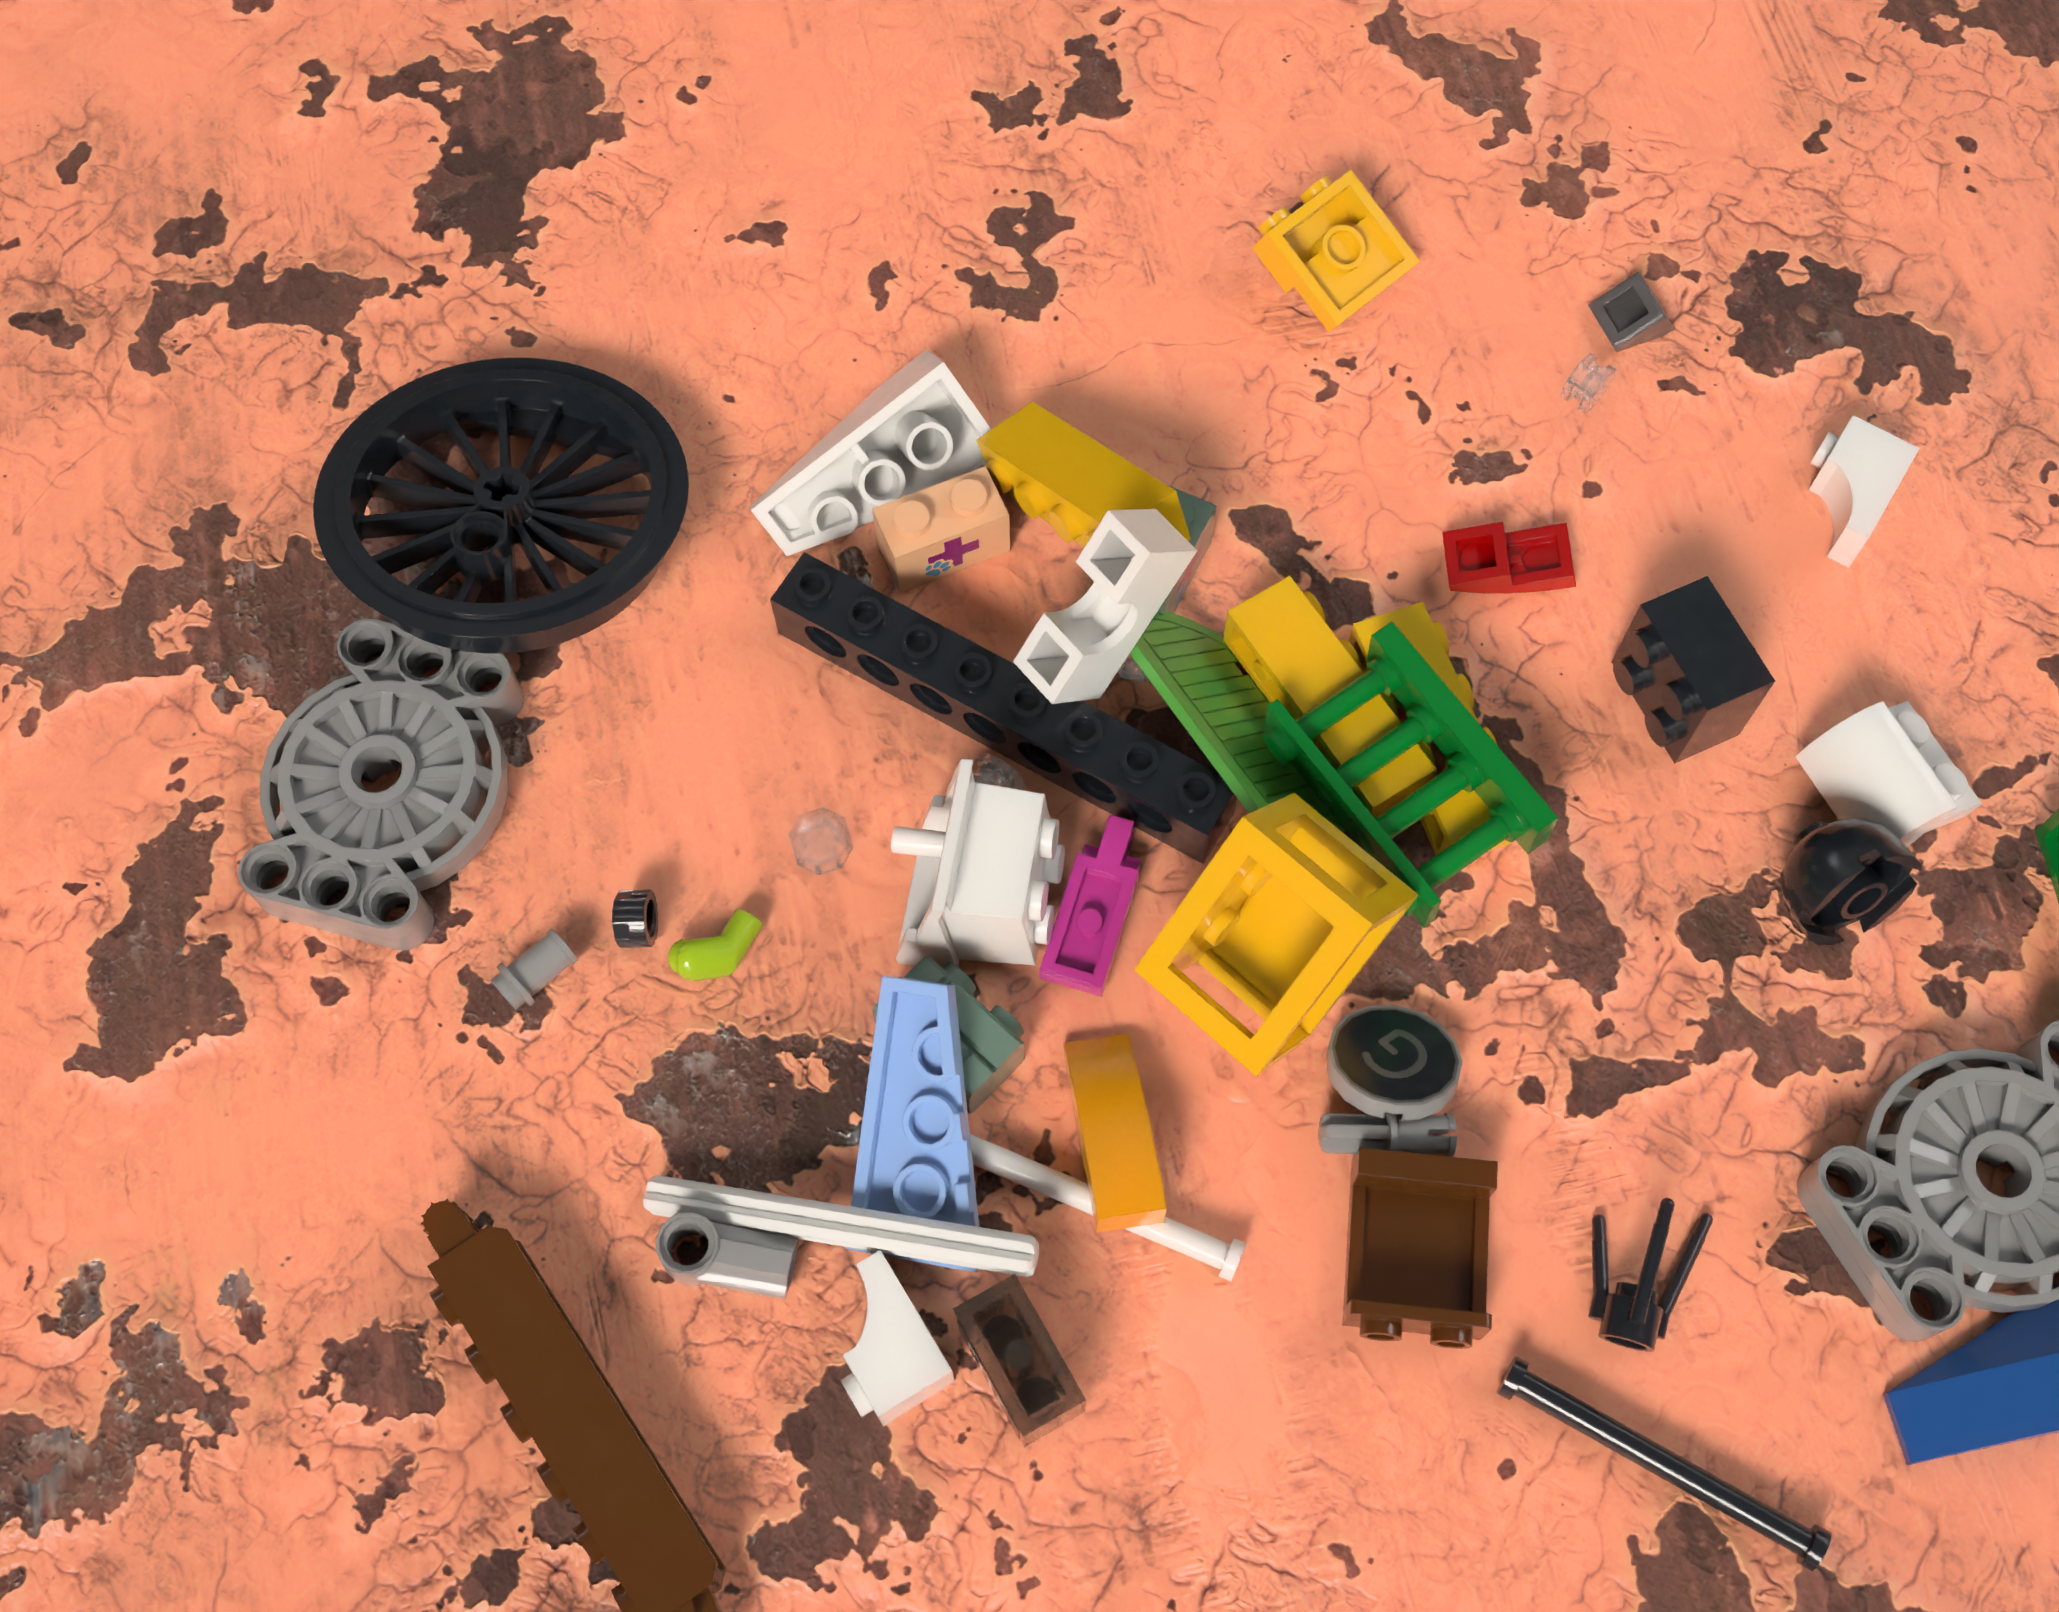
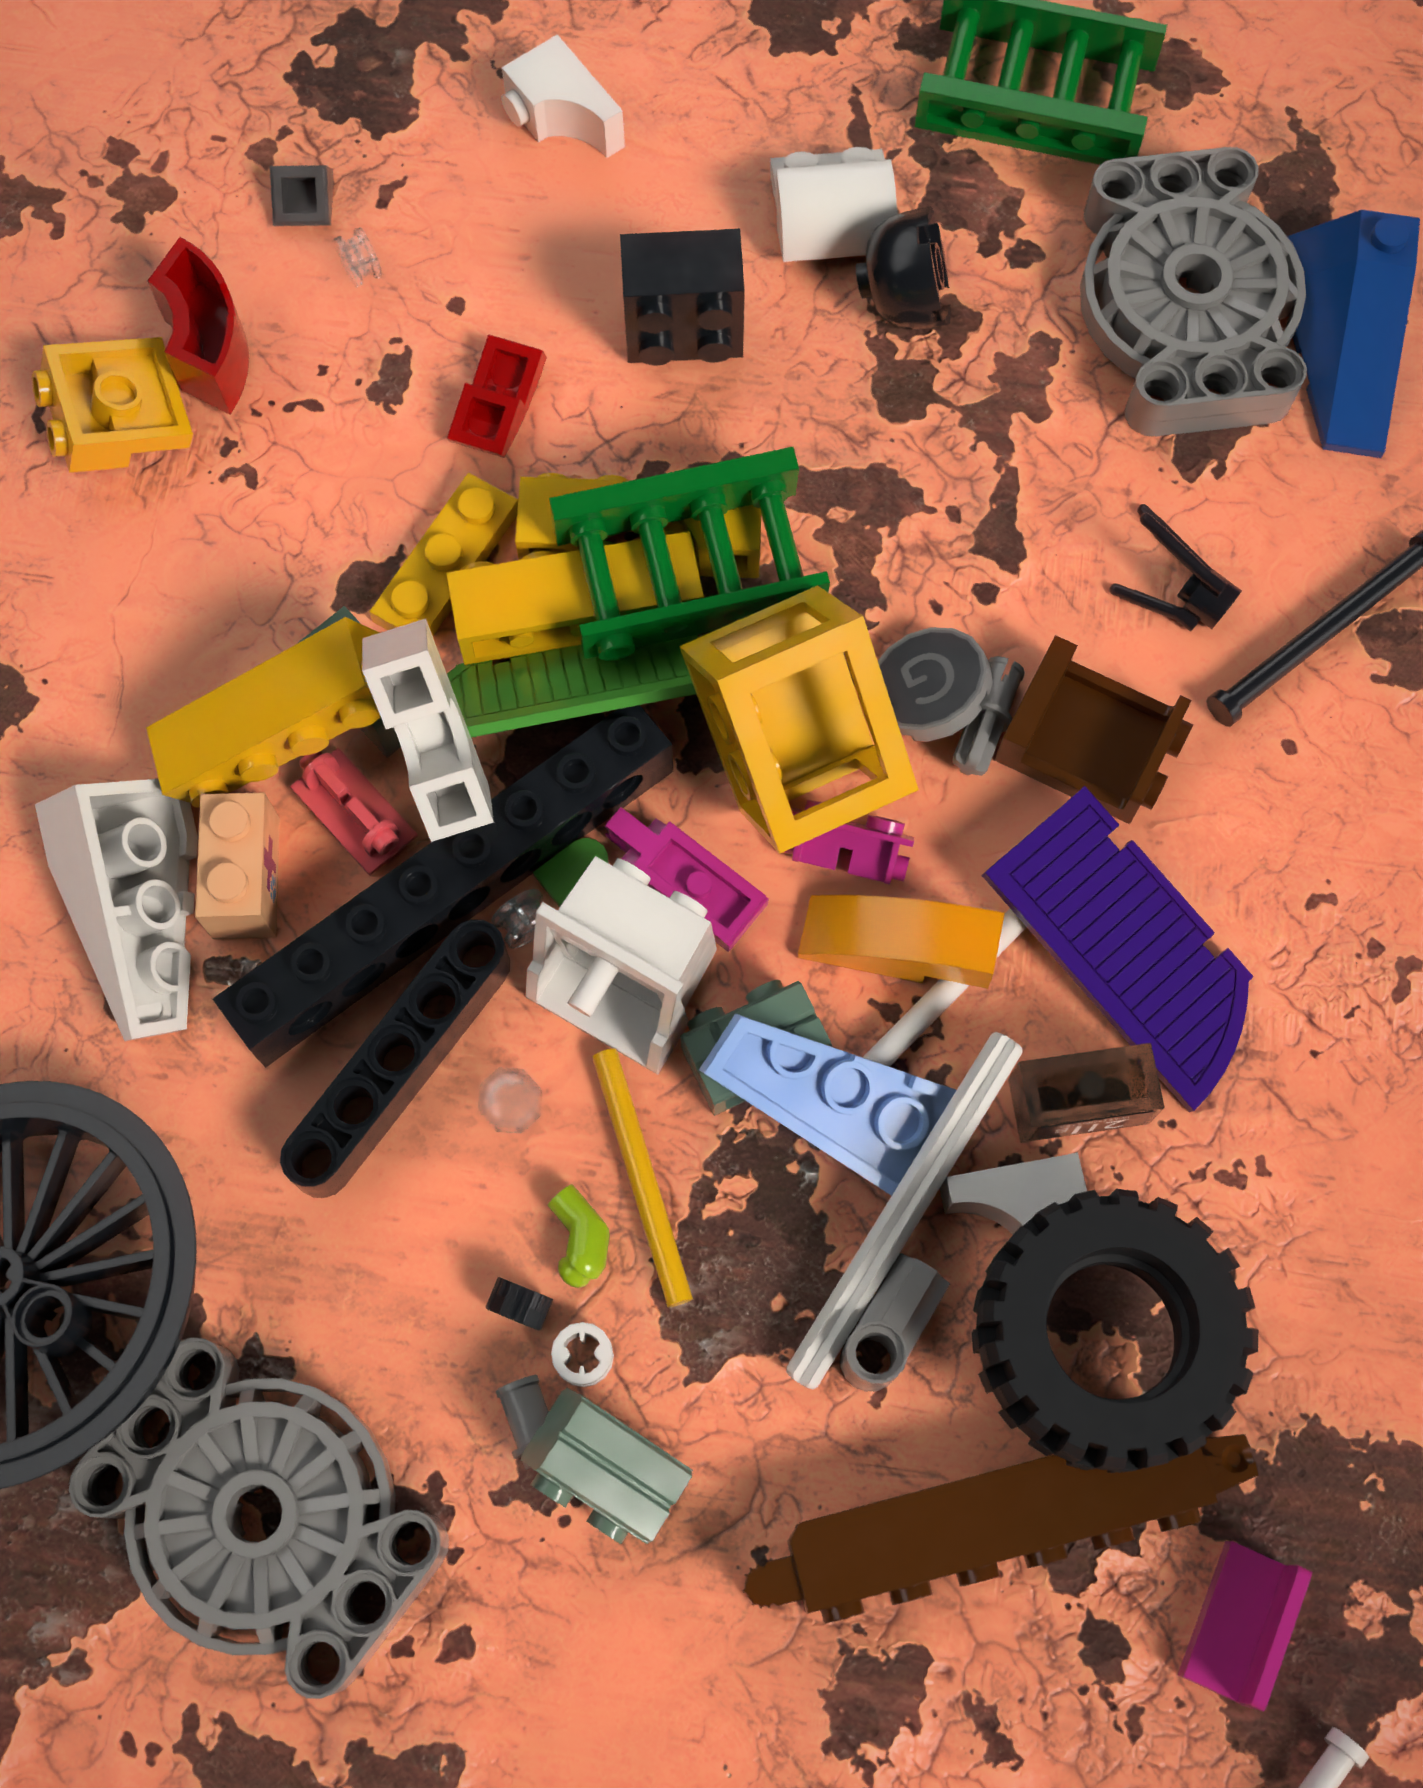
camera: 70 degrees left, 5 degrees up
none -> red brick [147,237,249,415]
none -> black beam [280,919,510,1198]
none -> coral hinge [290,748,418,876]
none -> yellow plate [369,472,518,636]
none -> sand green brick [521,1388,693,1545]
none -> bright green piece [533,838,609,908]
none -> white bush [551,1322,614,1387]
none -> yellow bar [592,1048,693,1307]
none -> dark pink hinge [785,800,915,885]
none -> black tyre [971,1189,1259,1473]
none -> dark purple piece [981,786,1254,1113]

